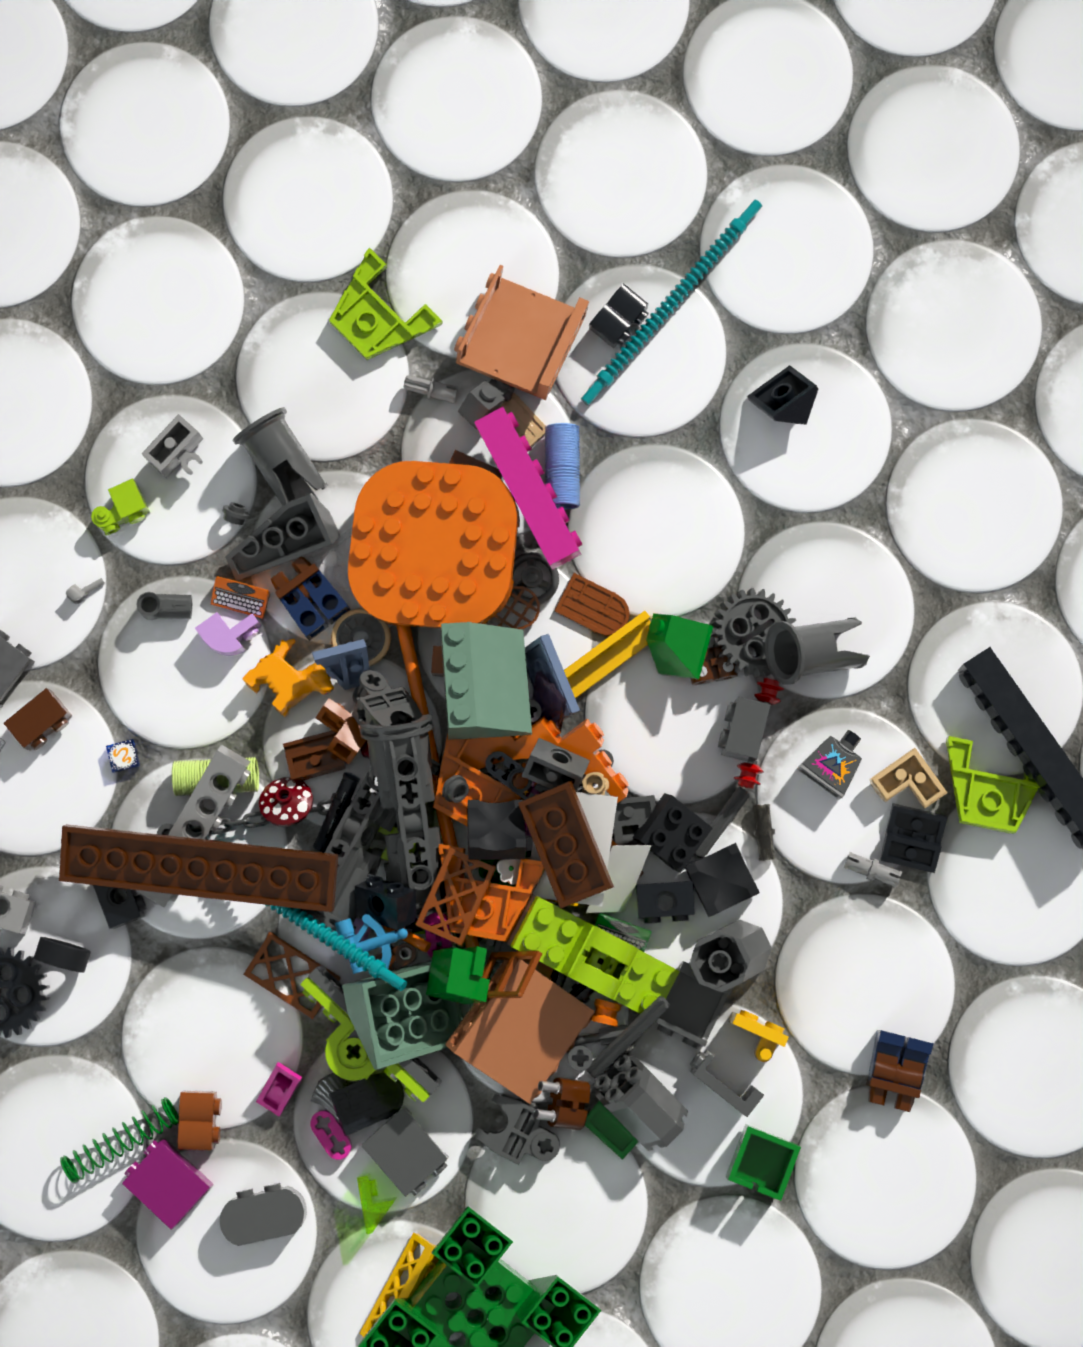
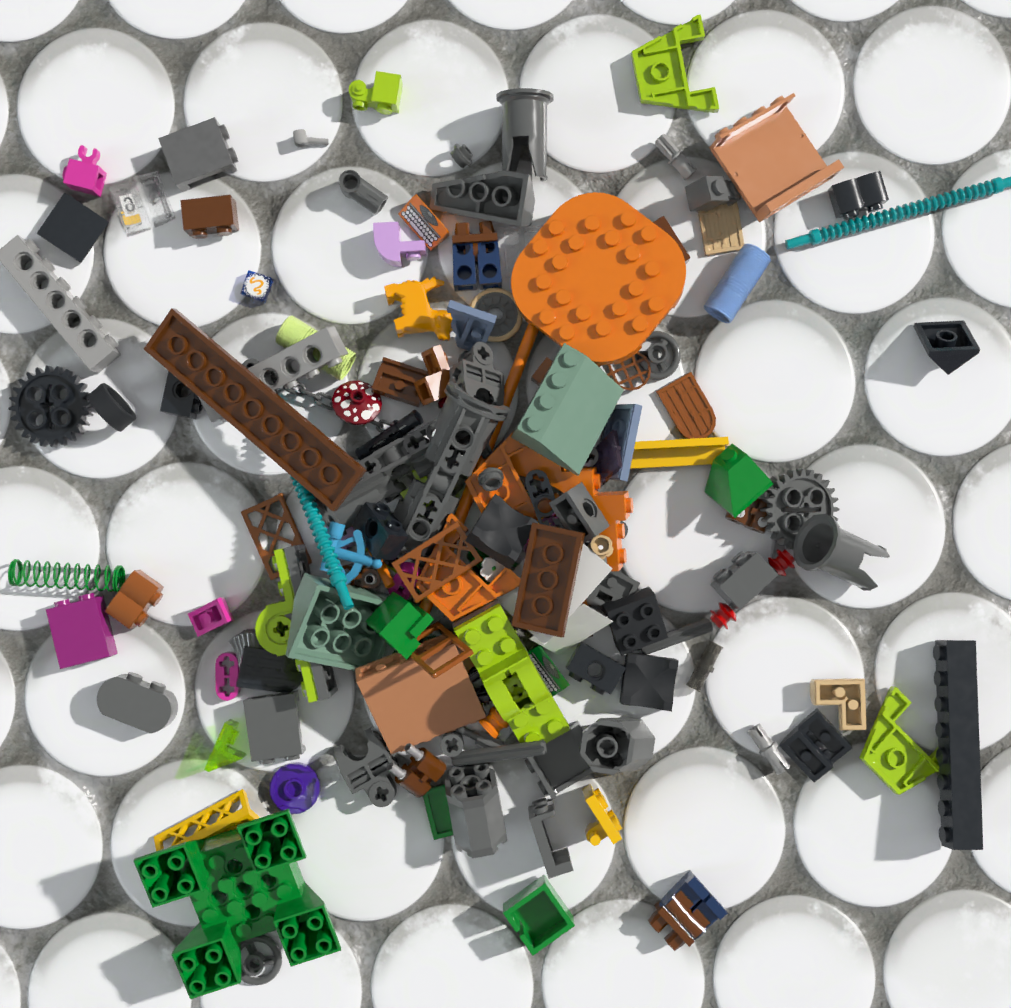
camera: 30 degrees right, 5 degrees up
light grey brick [141,414,203,478] -> none
dark pink brick [474,407,583,570] -> none
dark grey torso [797,730,862,800] -> none
none -> dark purple tile [269,762,320,814]

